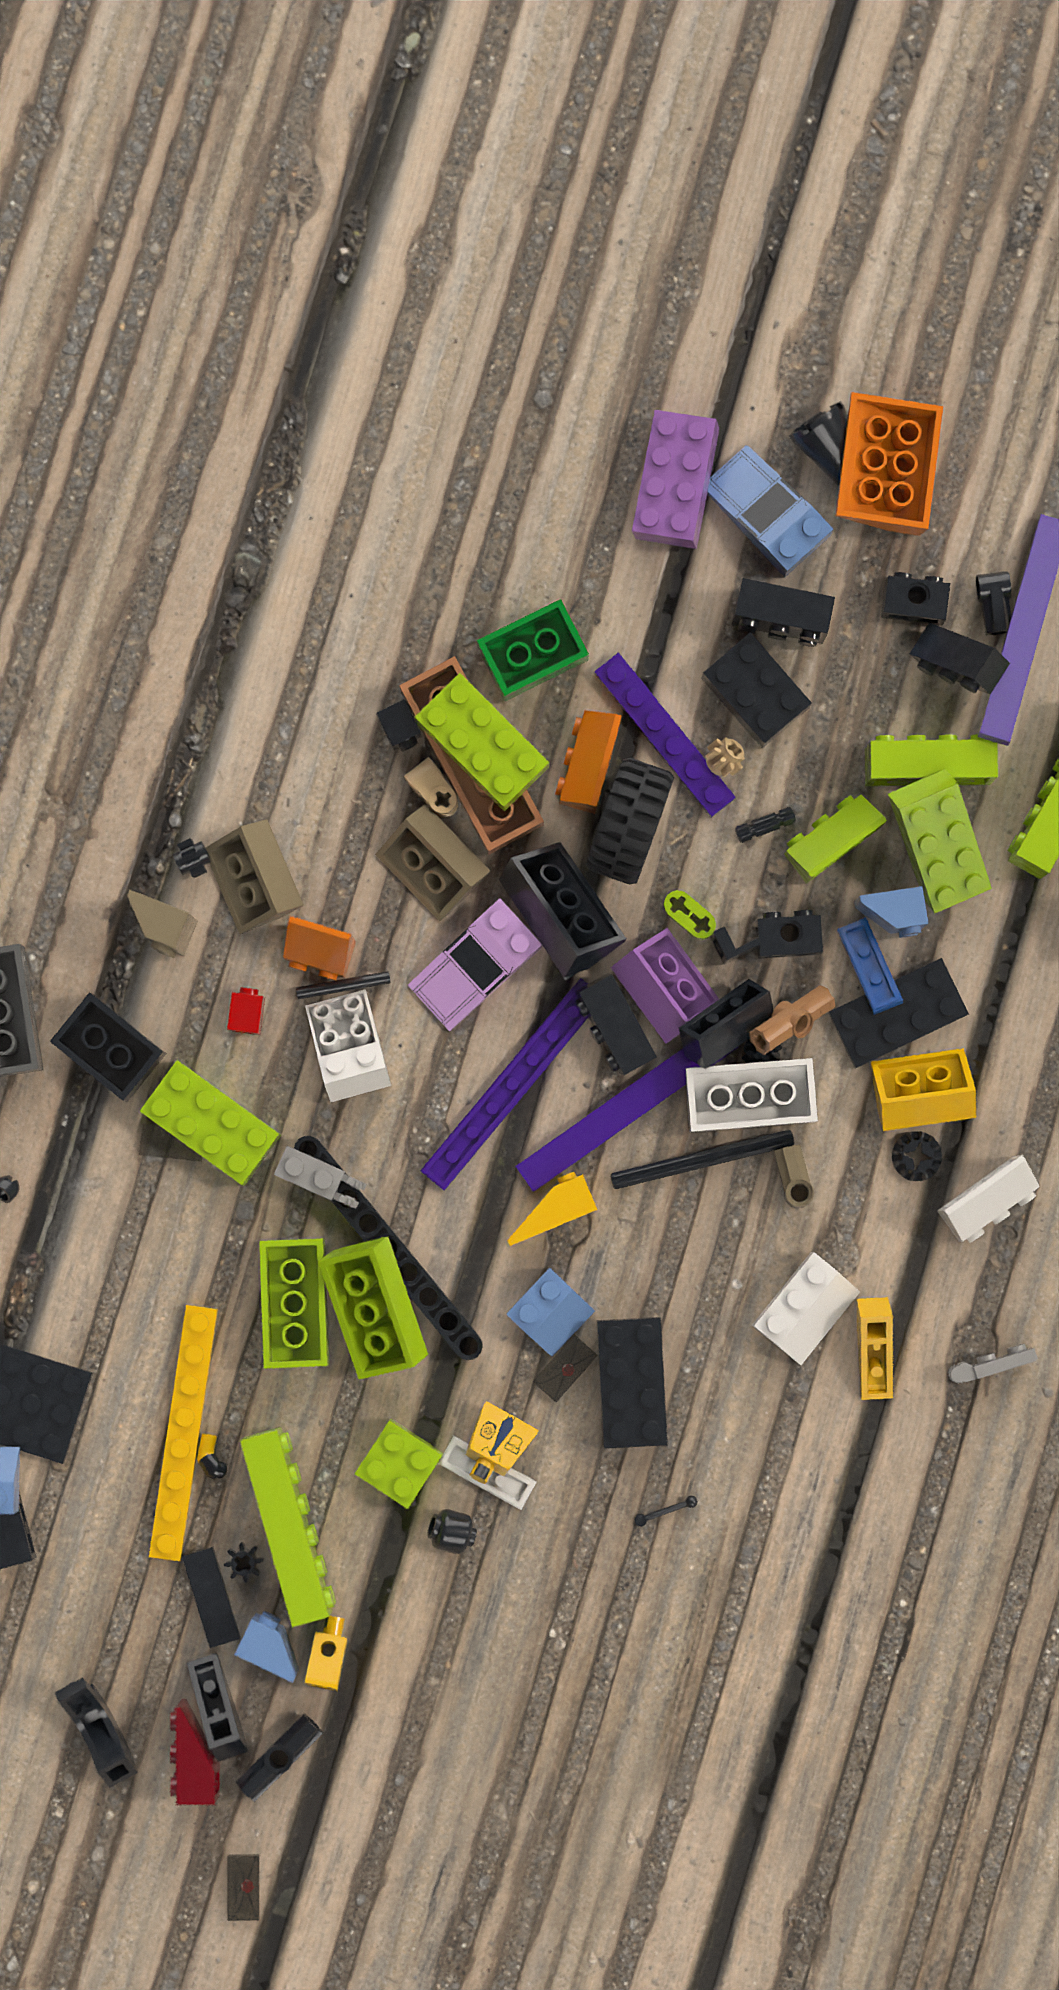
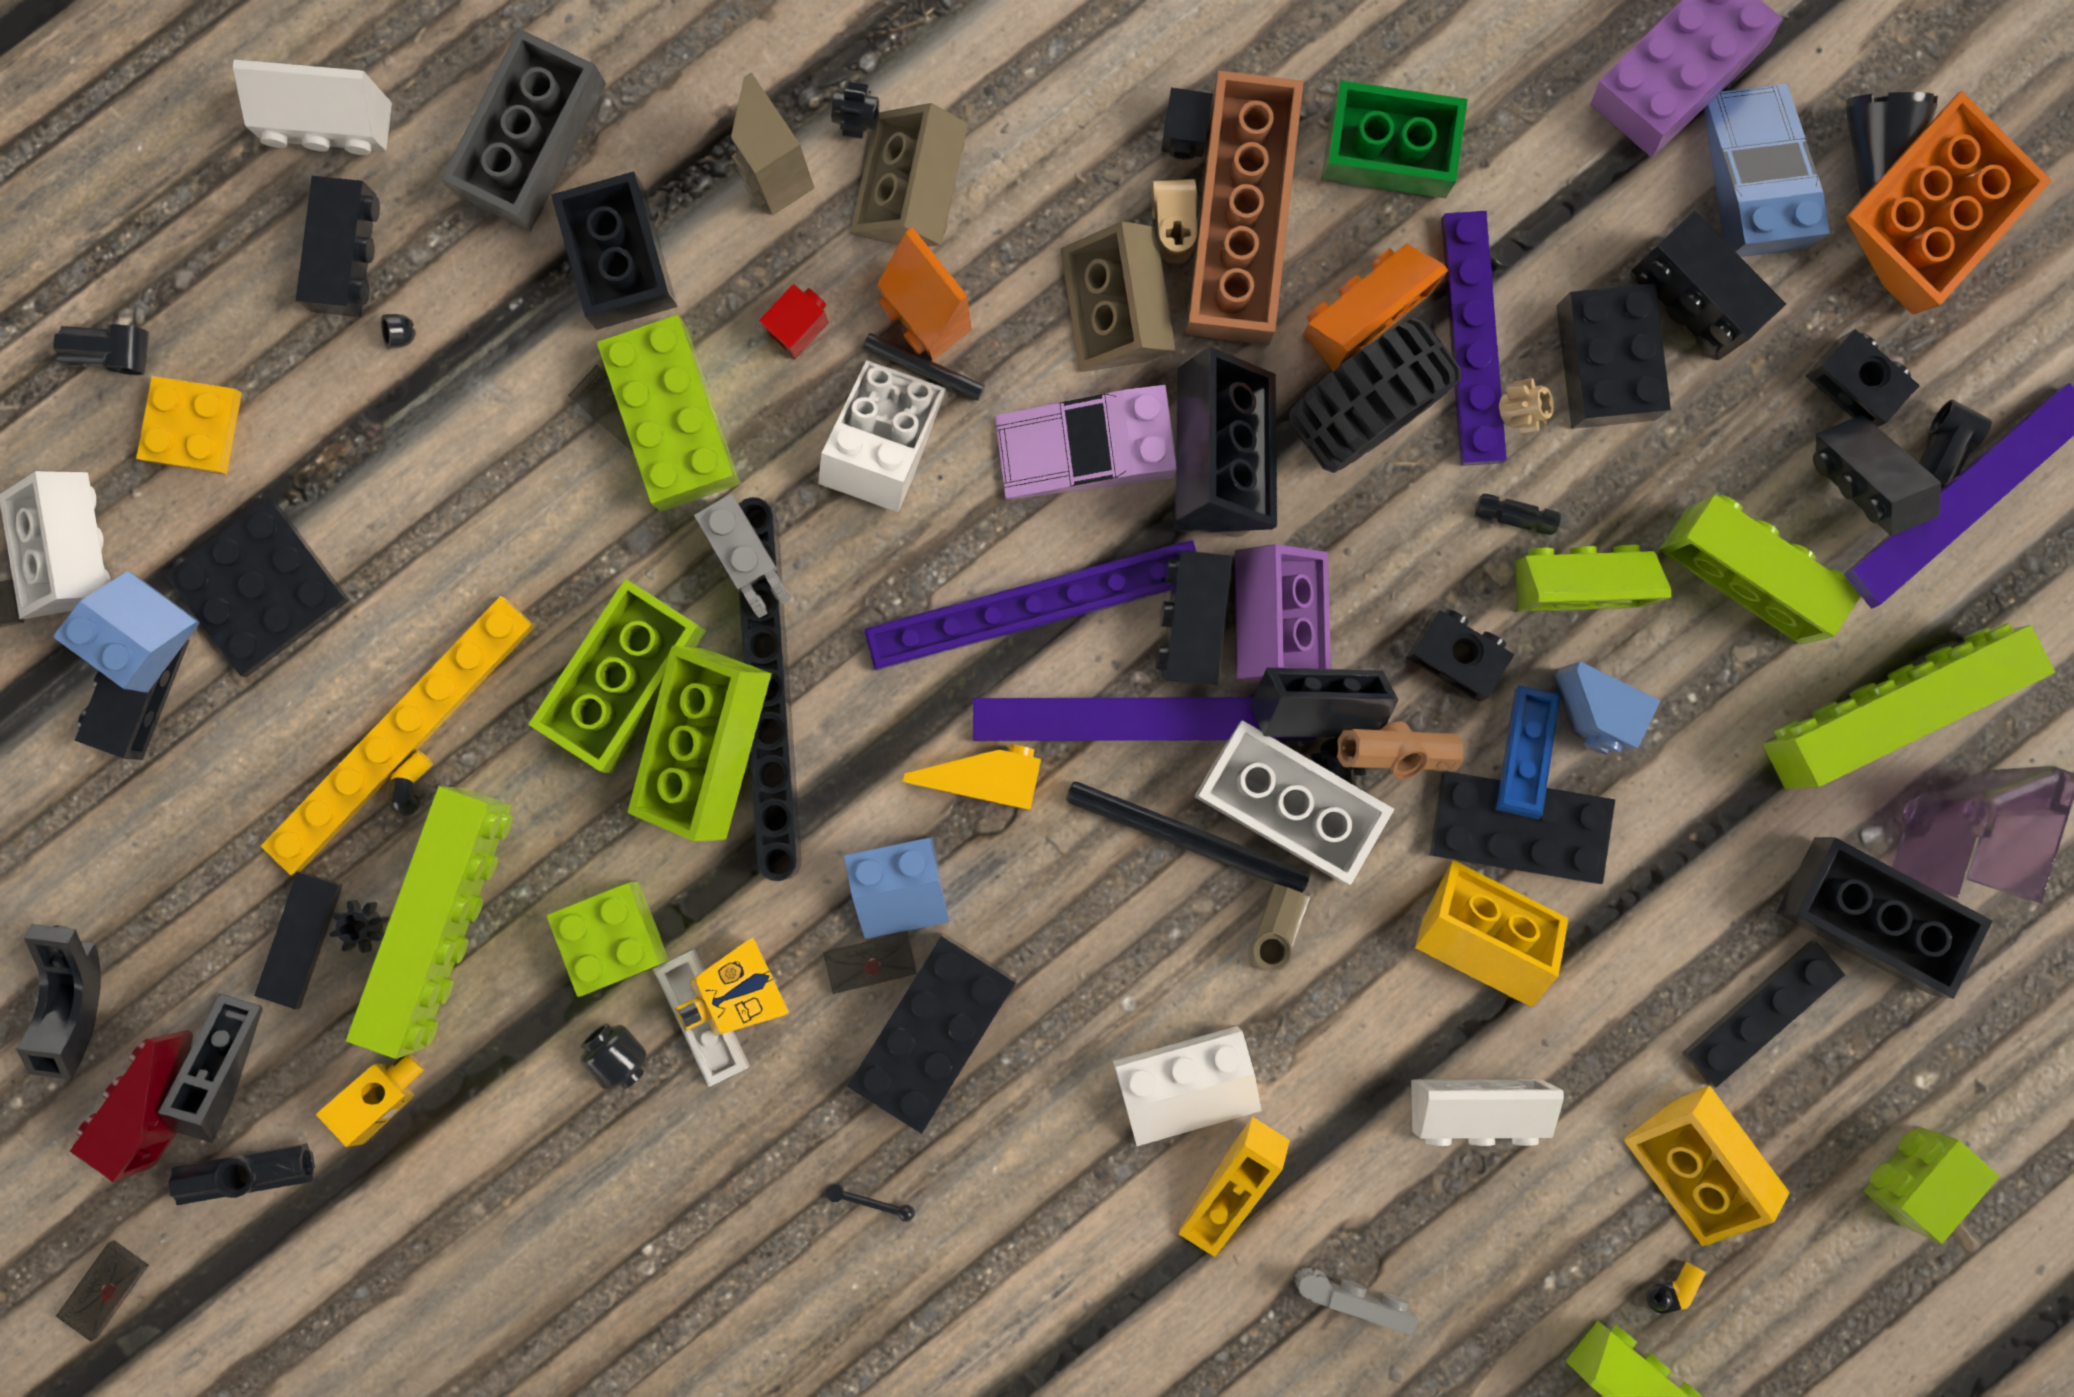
camera: 35 degrees right, 0 degrees up
medium blue slope [234,1611,299,1683] -> none
lime brick [415,673,549,811] -> none
lime beam [663,890,716,940] -> none
black panel [710,926,761,965] -> none
lime brick [888,769,992,914] -> none
black gear [892,1131,942,1181] -> none

